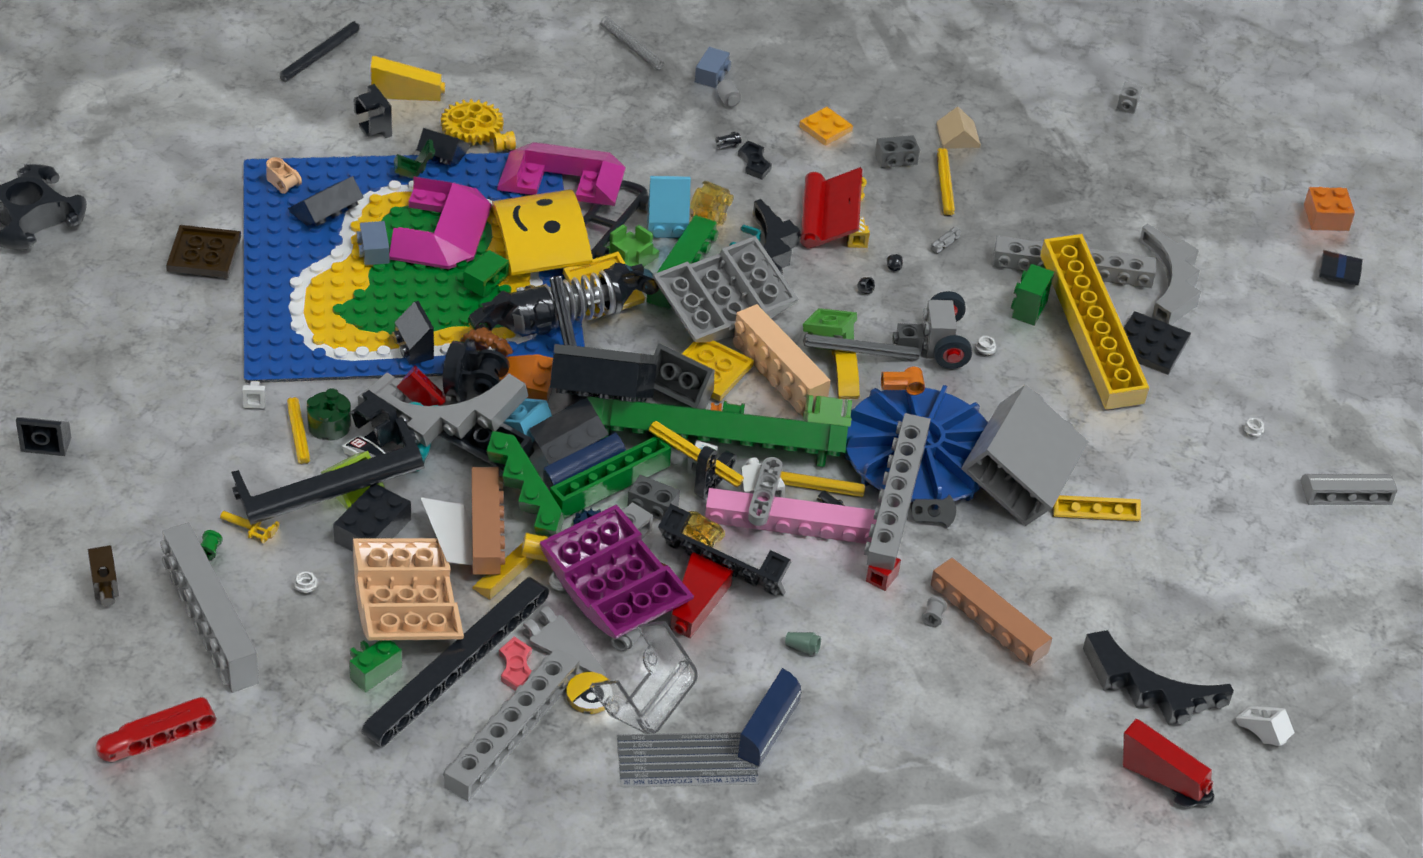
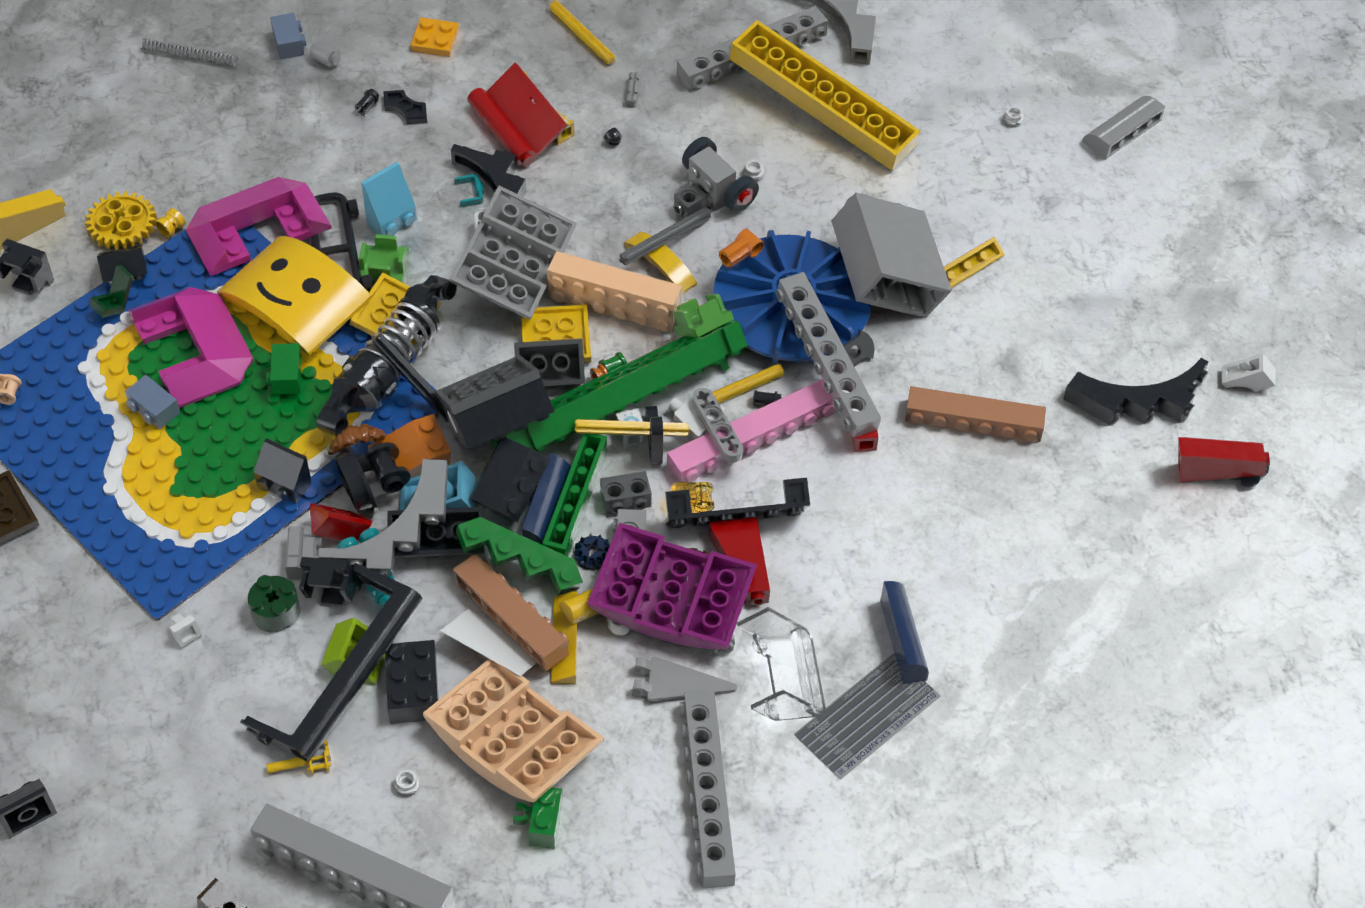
camera: 35 degrees left, 10 degrees up
green bush [201,530,223,561] -> none
yellow axle [287,397,310,464] -> none
black slope [288,176,364,226] -> none
slope [342,435,385,458] -> none
black beam [361,577,550,747] -> none
coral tile [499,636,532,691] -> none
yellow tile [566,672,614,714] -> none
green brick [646,215,719,310] -> none
clear yellow brick [690,181,734,225] -> none
sand green cone [785,632,821,655] -> none
bright green panel [803,308,857,350] -> none
black hinge [857,277,875,293] -> none
dark grey brick [875,135,920,168] -> none
light grey bush [922,597,947,627] -> none
green brick [1011,264,1054,326] -> none
black plate [1124,311,1191,375] -> none

